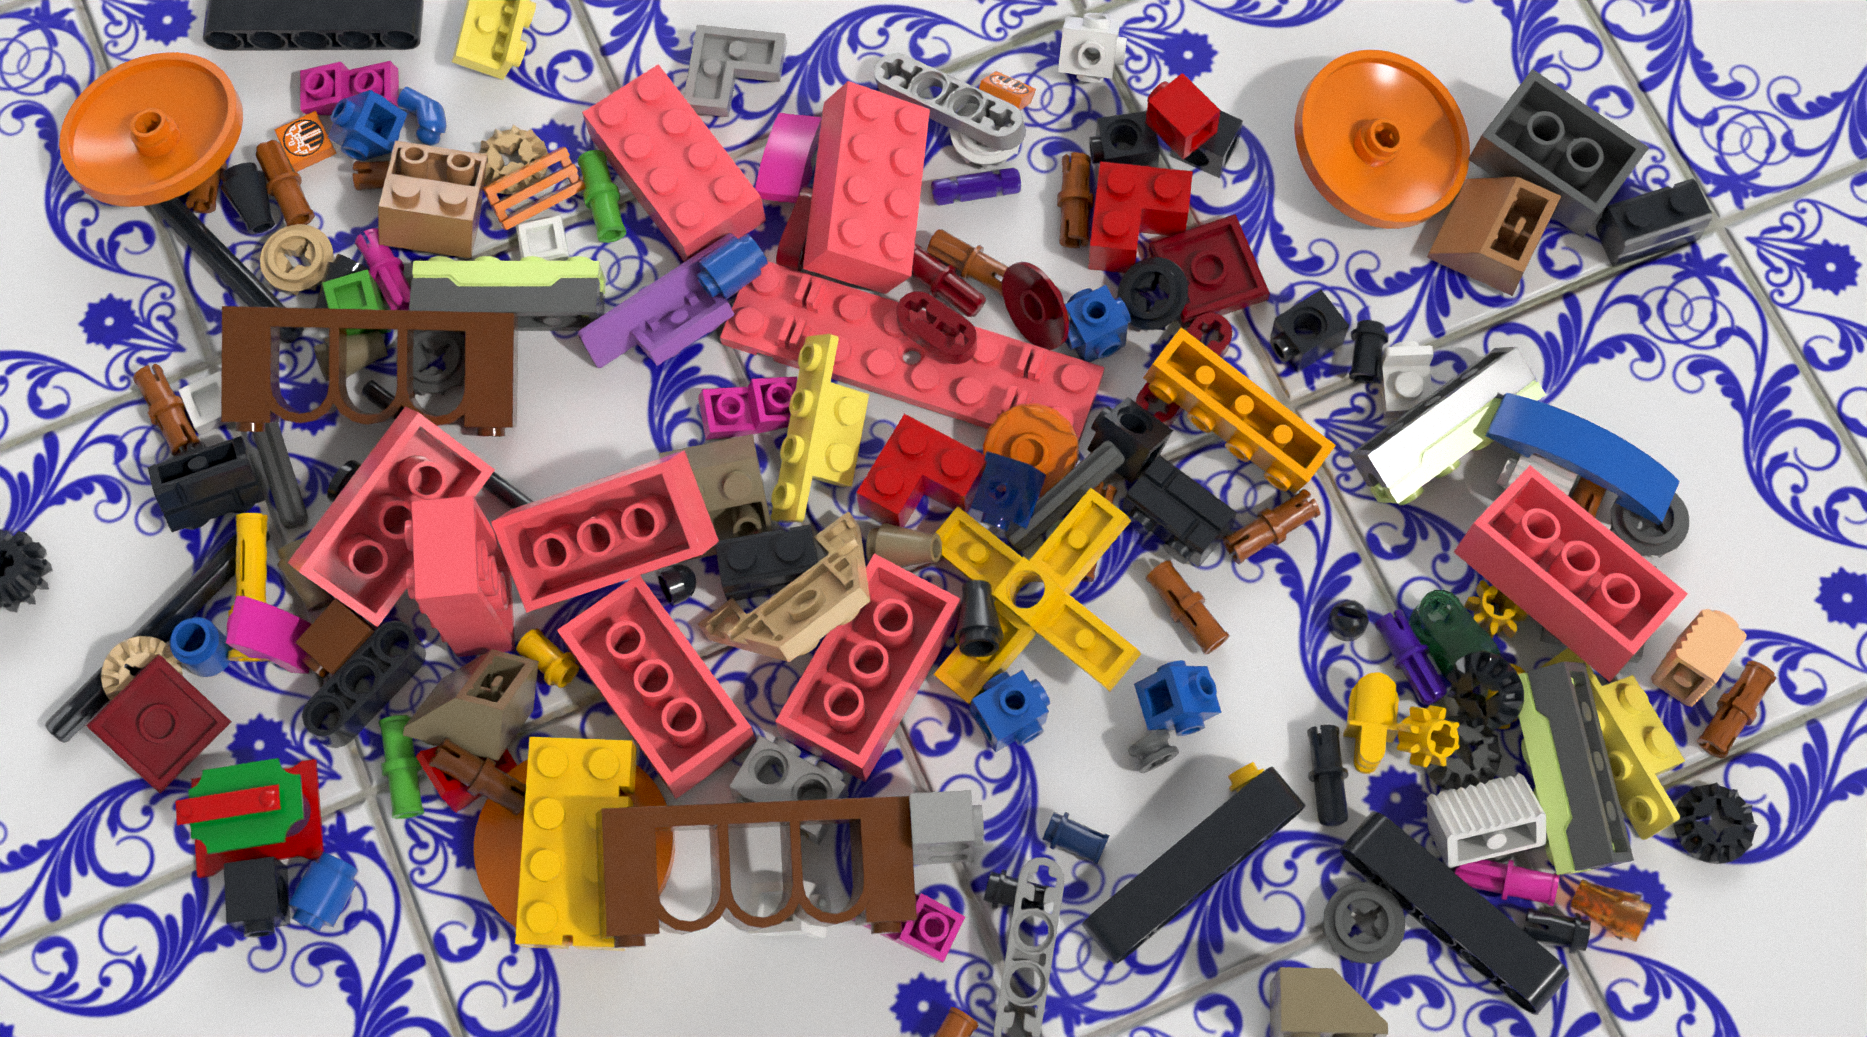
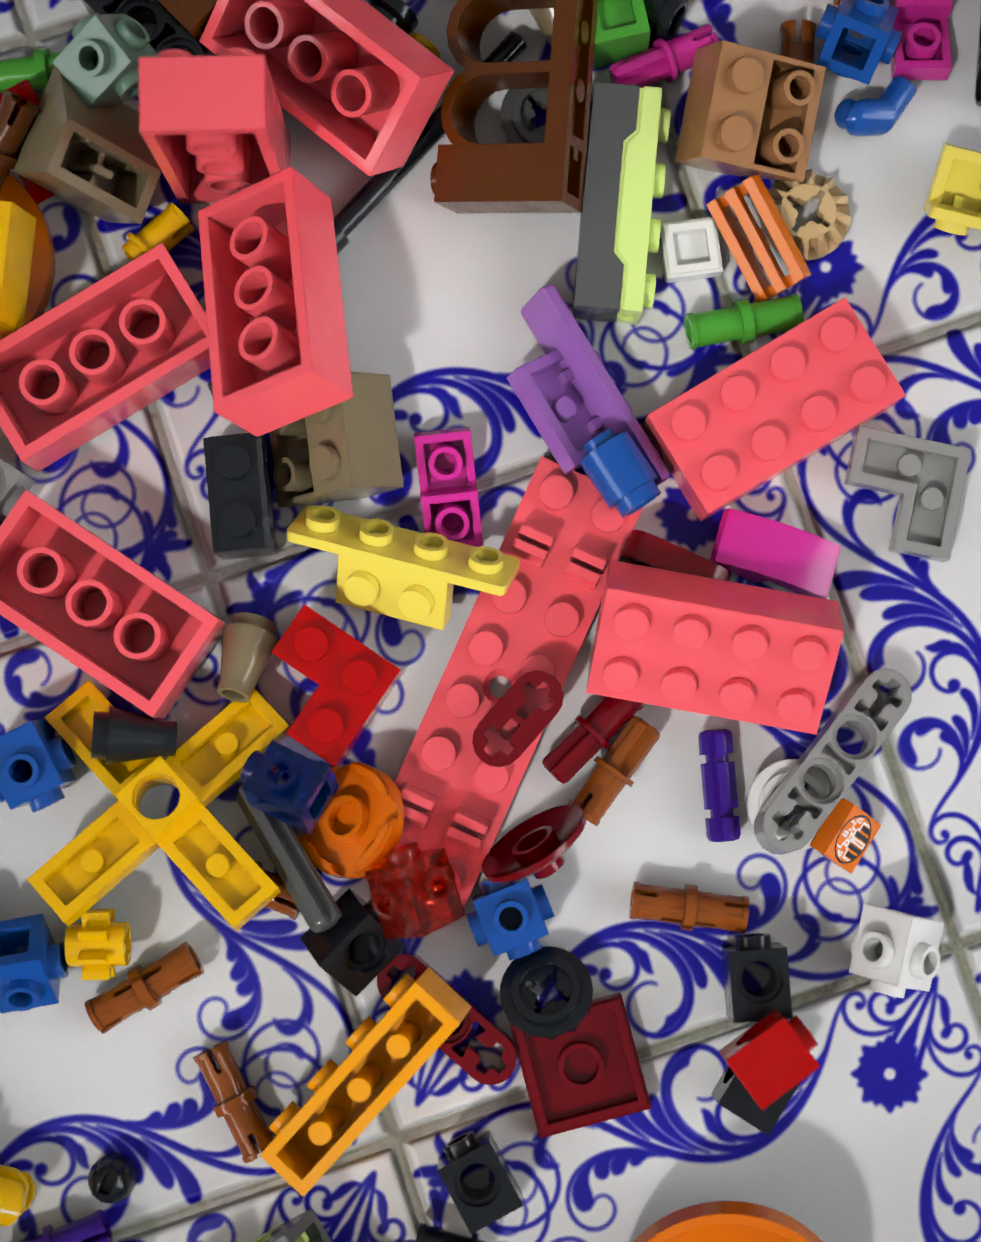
camera: 90 degrees right, 15 degrees up
tan wing [697,511,870,662] -> none
red brick [1088,162,1193,273] -> none
black brick [1123,455,1237,567] -> none
none -> sand green brick [53,13,157,108]
none -> yellow gear [65,909,132,980]
none -> clear red brick [365,843,466,939]

